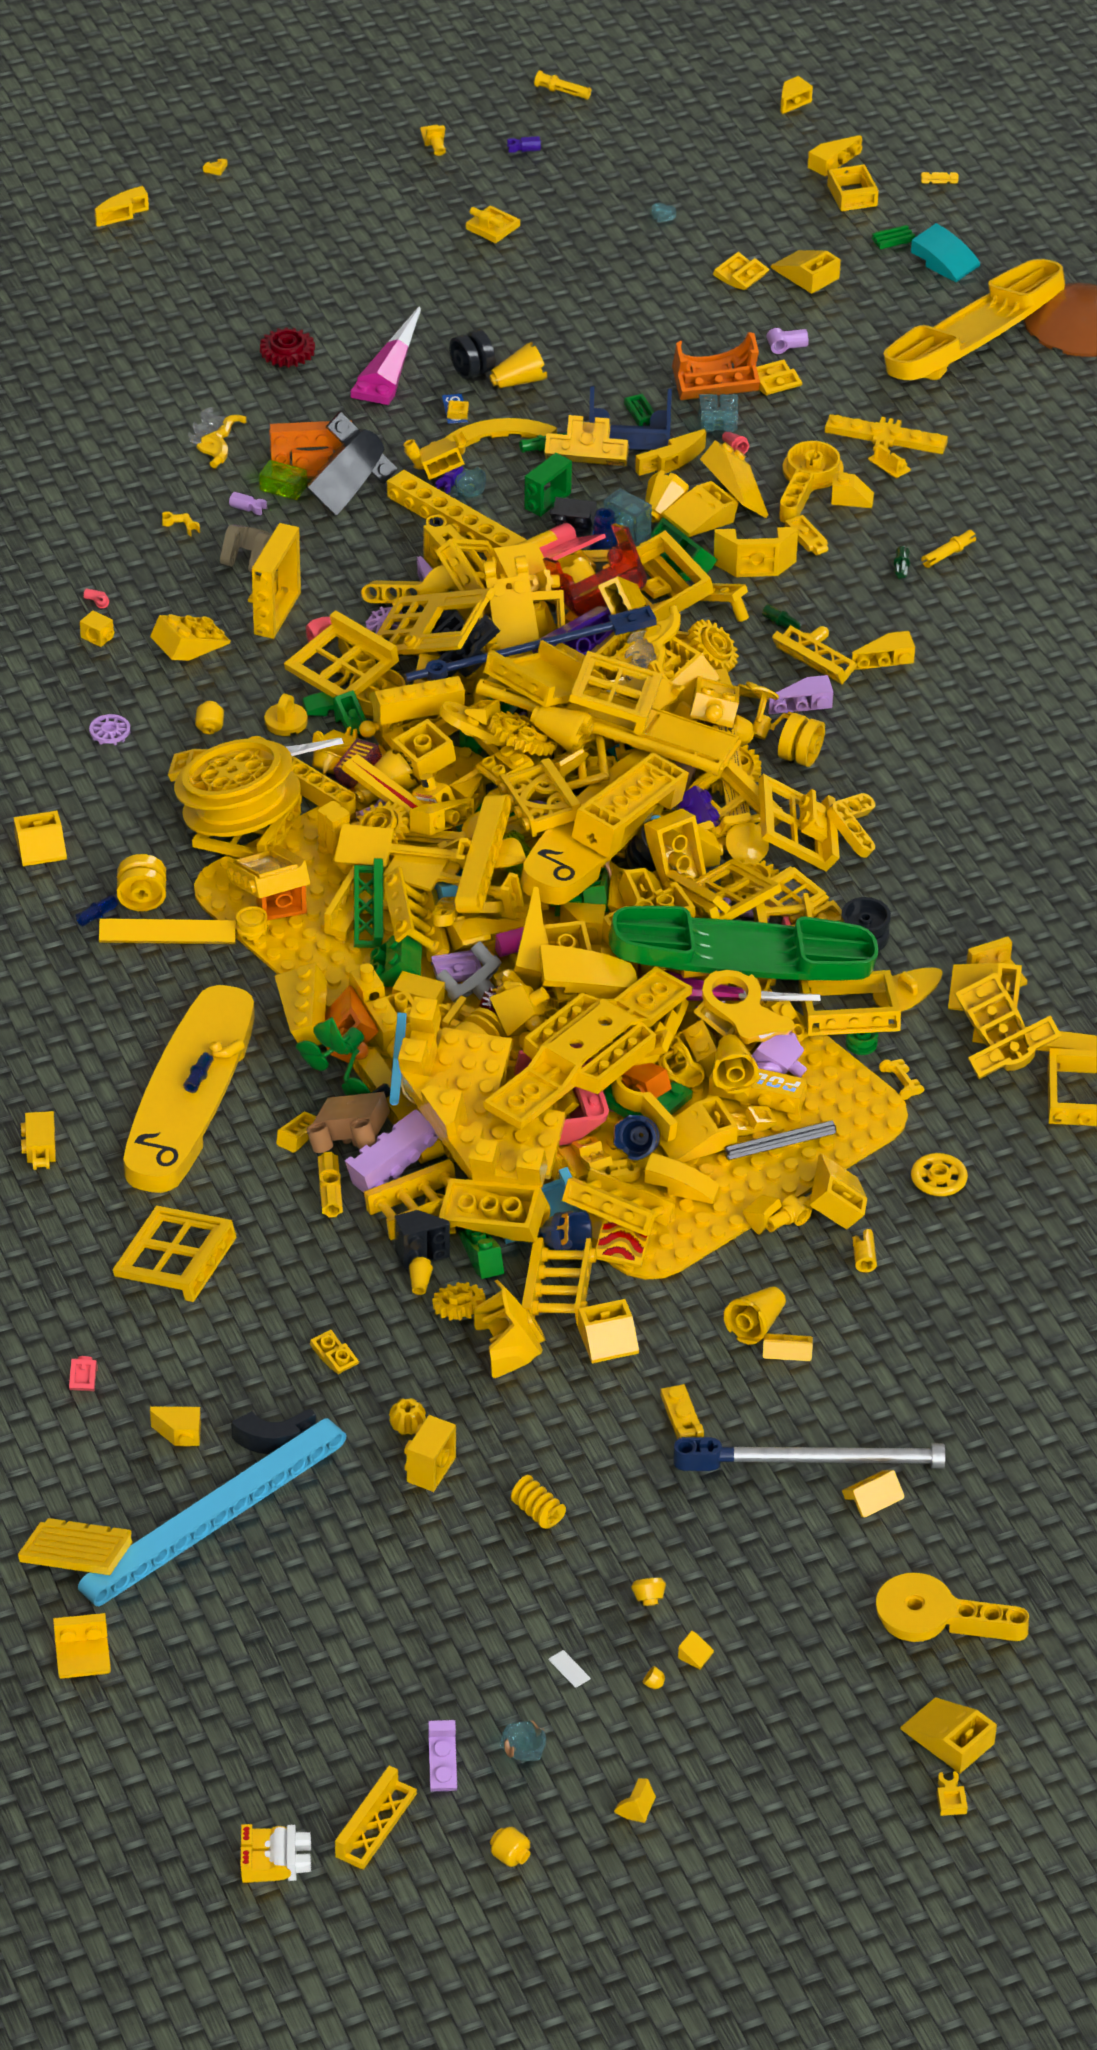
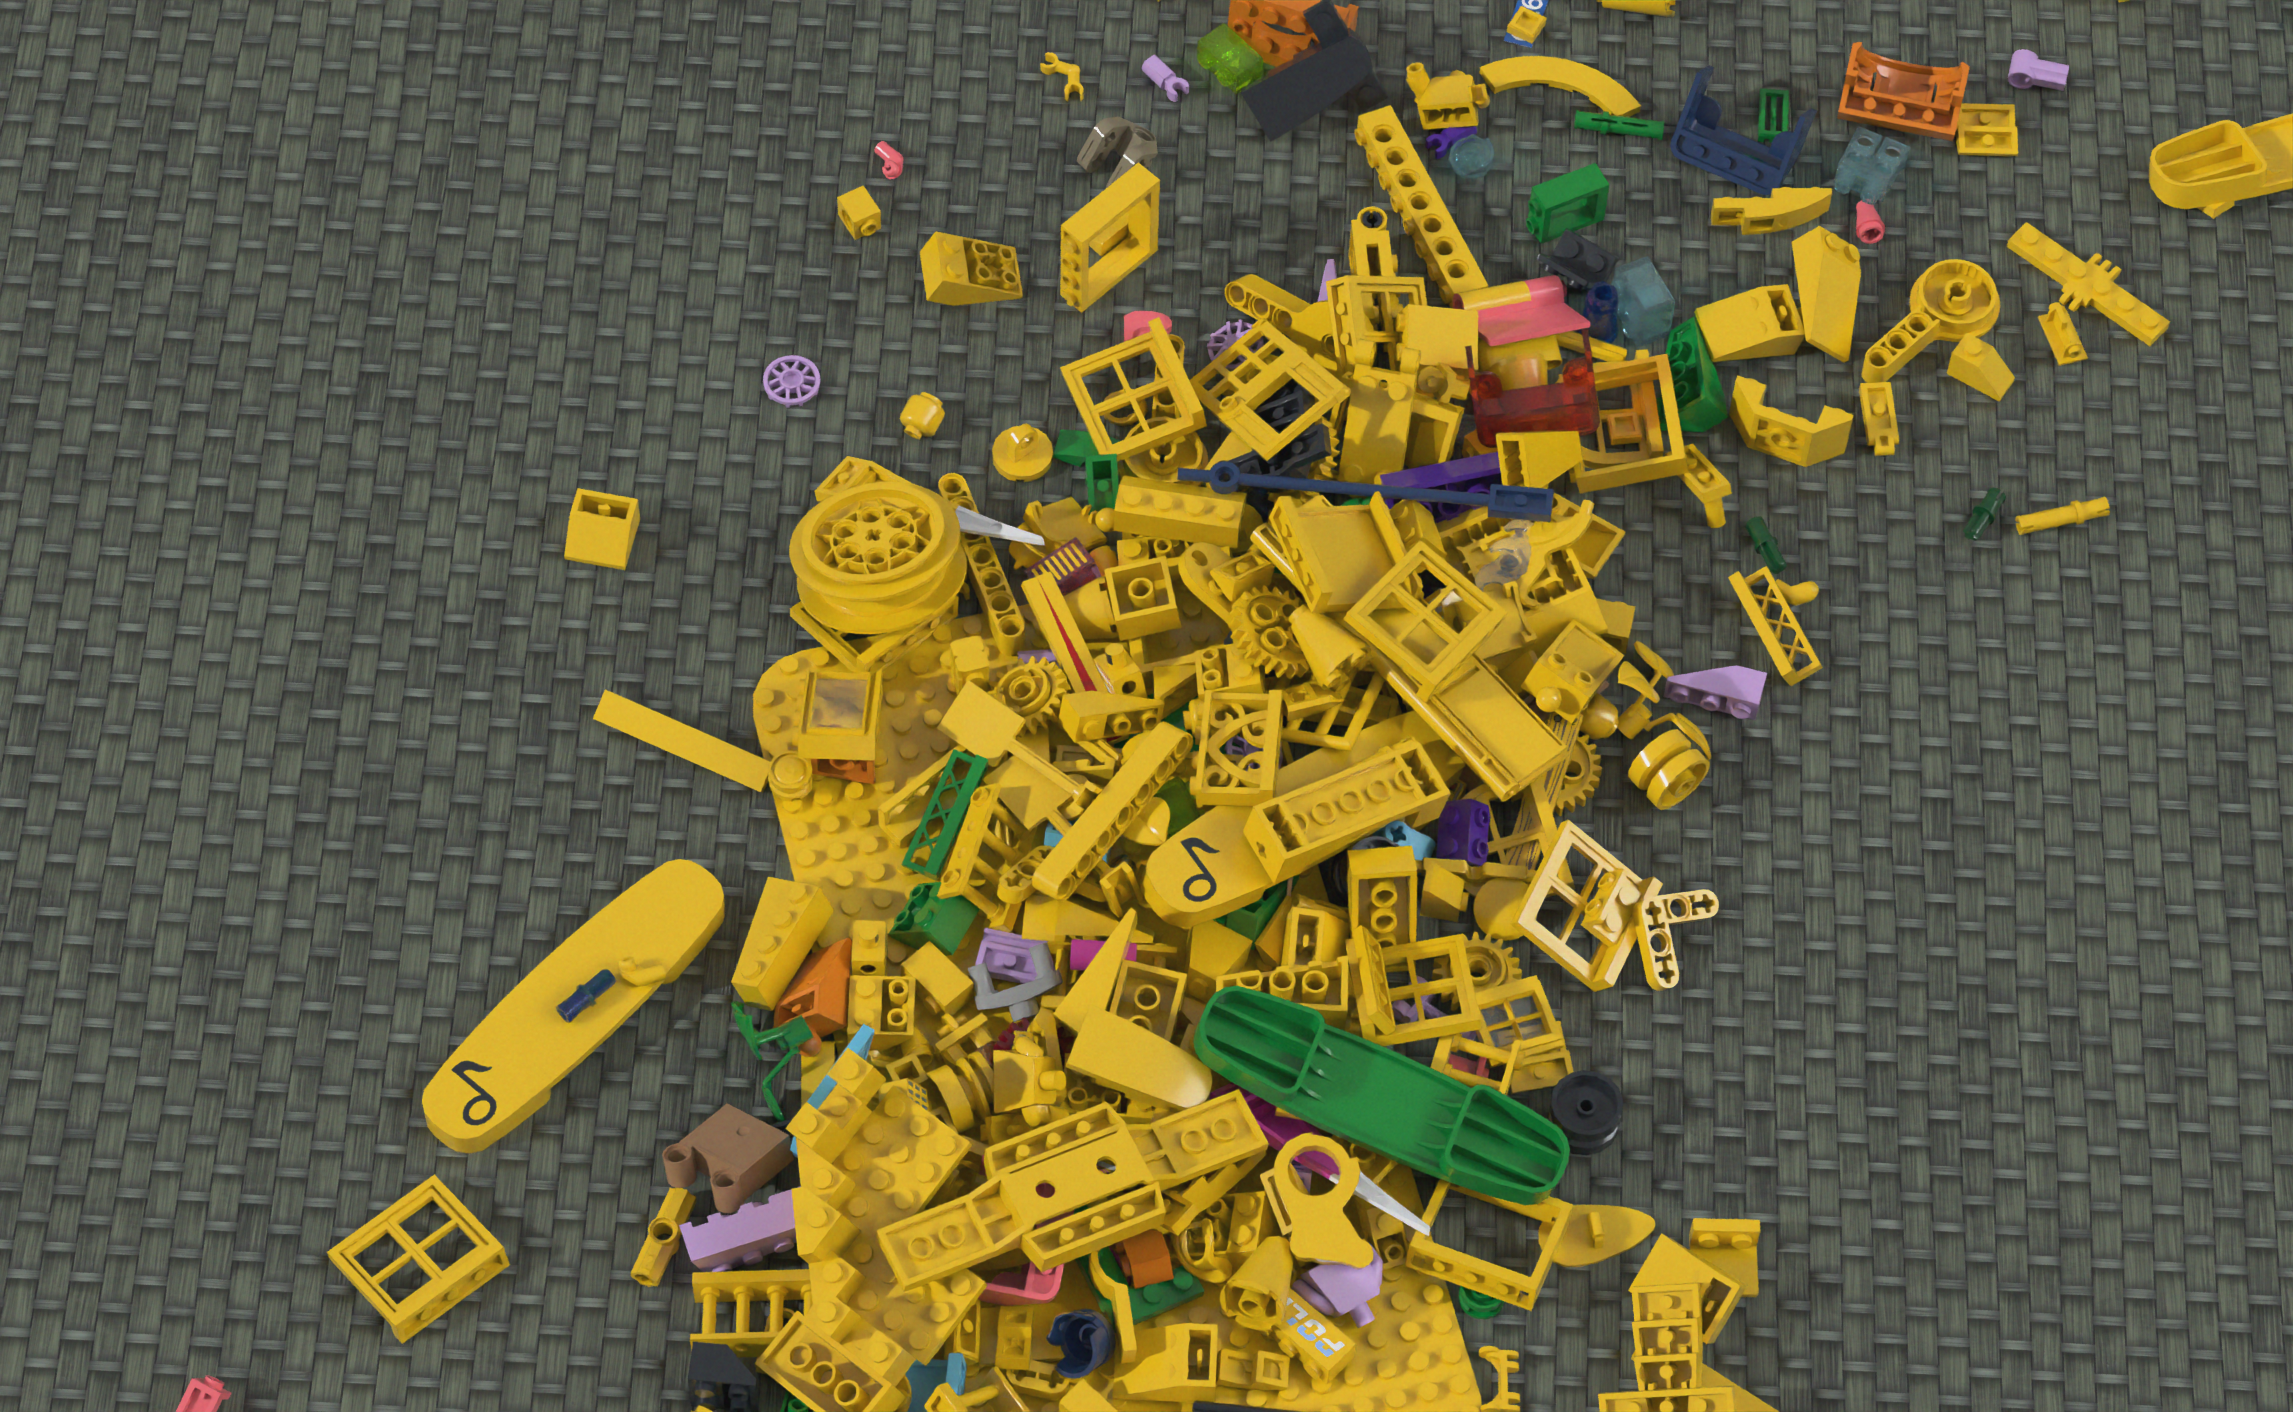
camera: 25 degrees right, 15 degrees up
yellow brick [21,1111,56,1170] -> none
clear blue axle [75,895,118,927] -> none
yellow wheel [117,854,166,911] -> none
yellow slope [276,1111,317,1153] -> none
yellow piece [544,415,629,466] -> none
yellow cone [643,470,689,523] -> none
yellow gear [687,619,739,672] -> none
yellow slope [852,631,915,670] -> none

